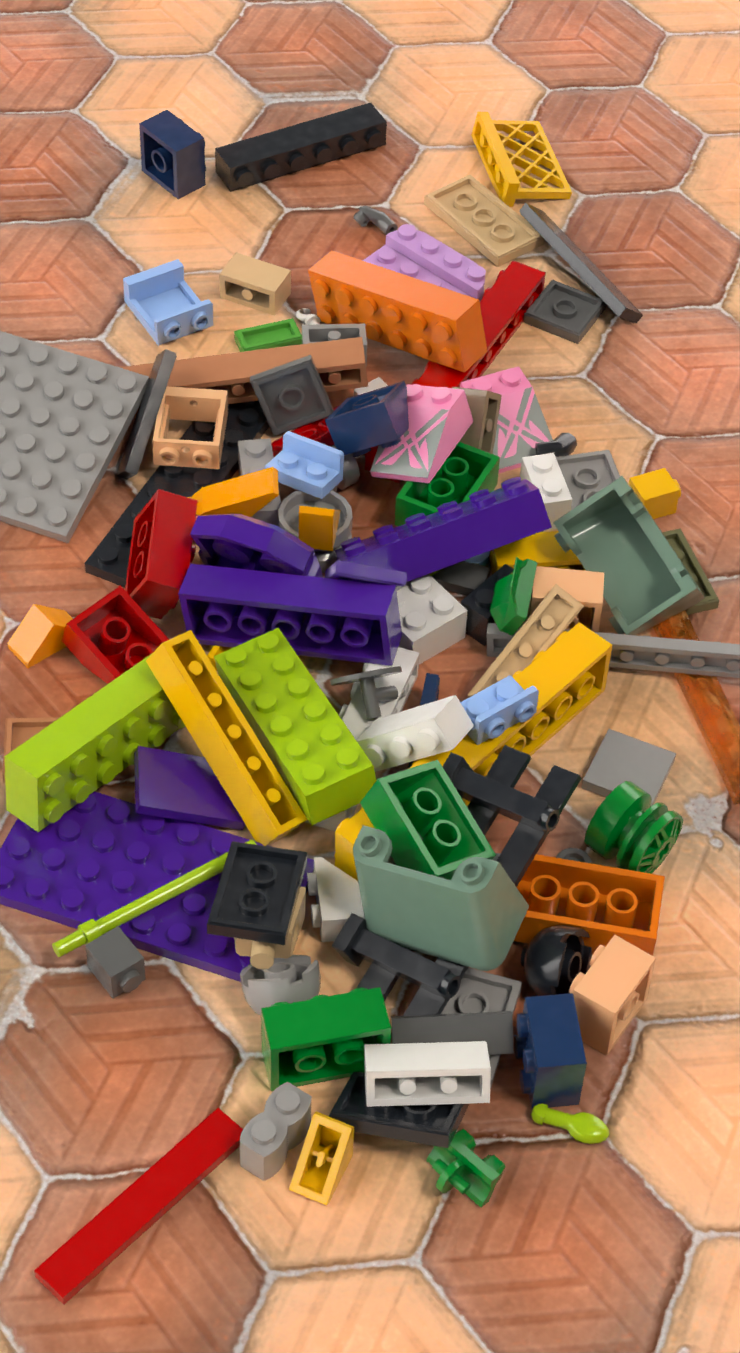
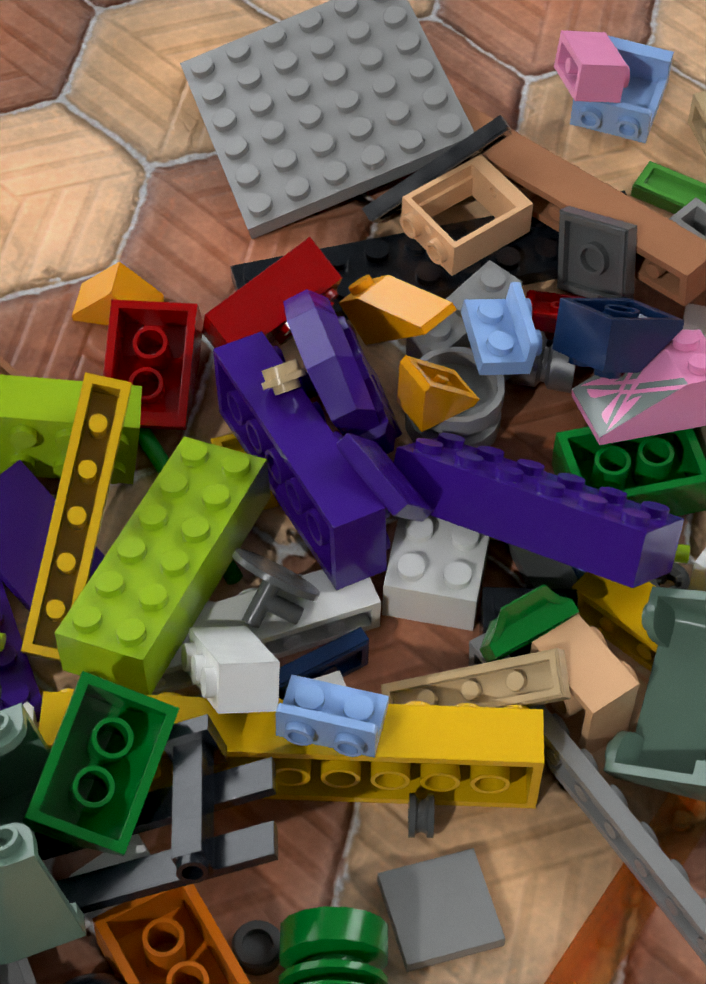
camera: 50 degrees right, 5 degrees up
none -> tan plate [261,359,307,396]
none -> dark grey bush [408,793,435,838]
none -> bright pink brick [554,30,630,103]

